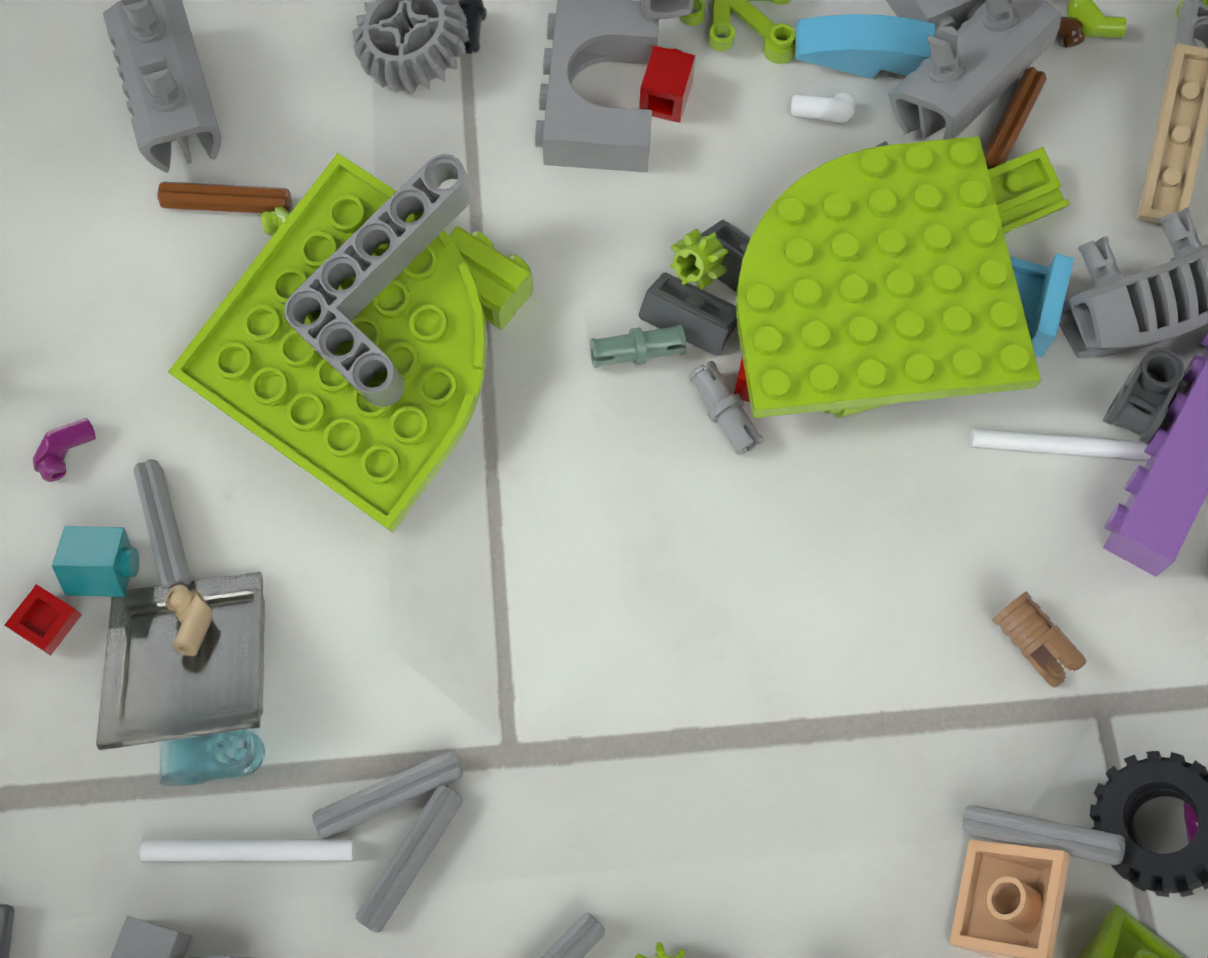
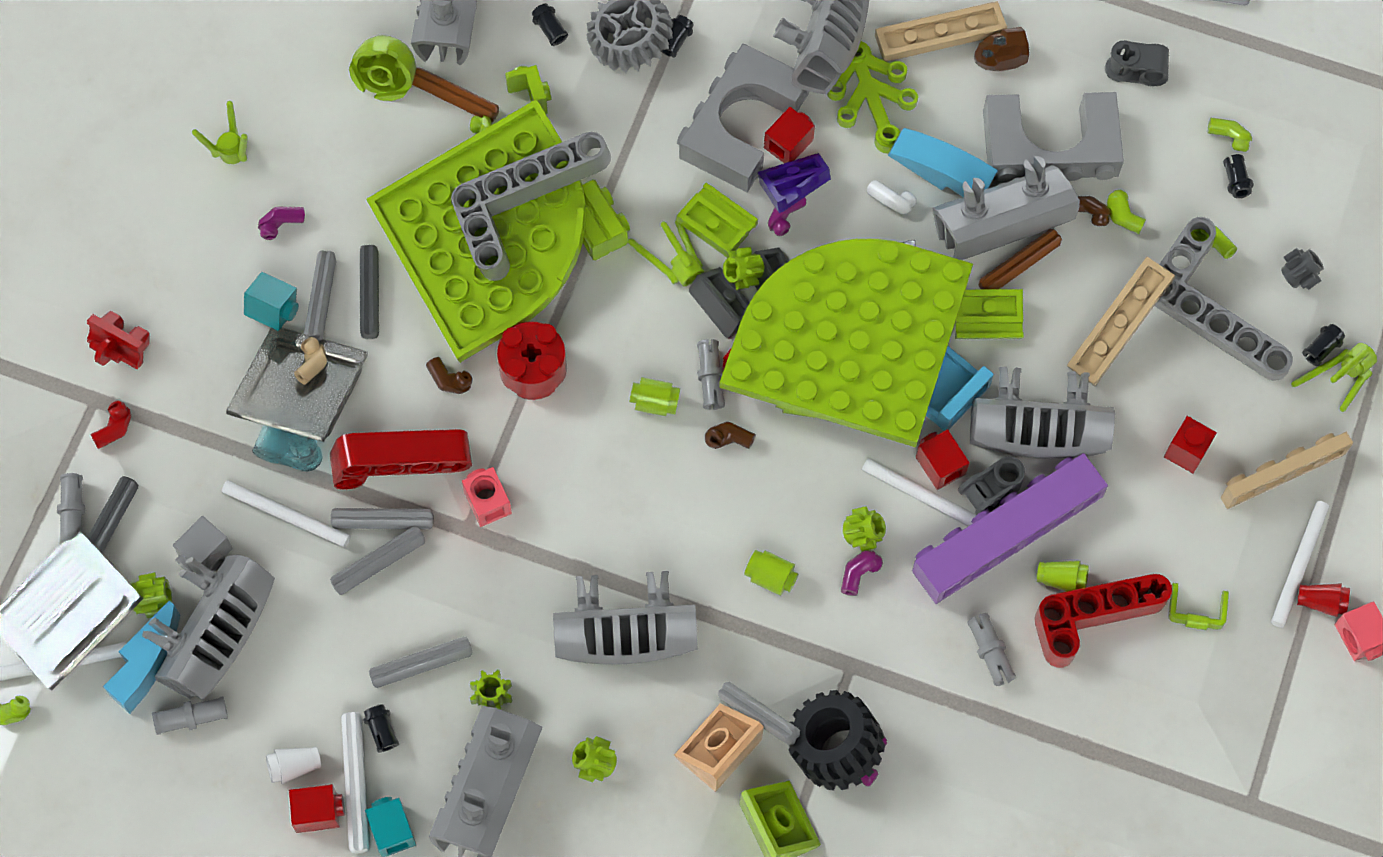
camera: 25 degrees right, 0 degrees up
red plate [4,584,82,656] -> none
sand green pin [589,324,686,368] -> none
medium nougat hinge [992,591,1087,688] -> none
none -> red beam [330,429,472,490]
none -> lime cylinder [349,35,417,101]
none -> dark grey axle [360,245,379,339]
none -> reddish brown arm [426,357,473,394]
none -> coral brick [462,467,512,527]
none -> red brick [497,322,567,400]
none -> lime bracket [505,65,552,114]
none -> black pin [532,3,568,46]
none -> light grey piece [553,571,698,664]
none -> lime plant [628,220,704,287]
none -> lime brick [629,377,680,416]
none -> lime plate [676,182,758,258]
none -> reddish brown arm [704,421,756,449]
none -> lime brick [744,550,799,596]
none -> dark purple wing [757,153,831,213]
none -> magenta arm [768,197,806,236]
none -> magenta arm [841,550,883,596]
none -> lime gear [843,506,886,551]
none -> red brick [916,429,970,490]

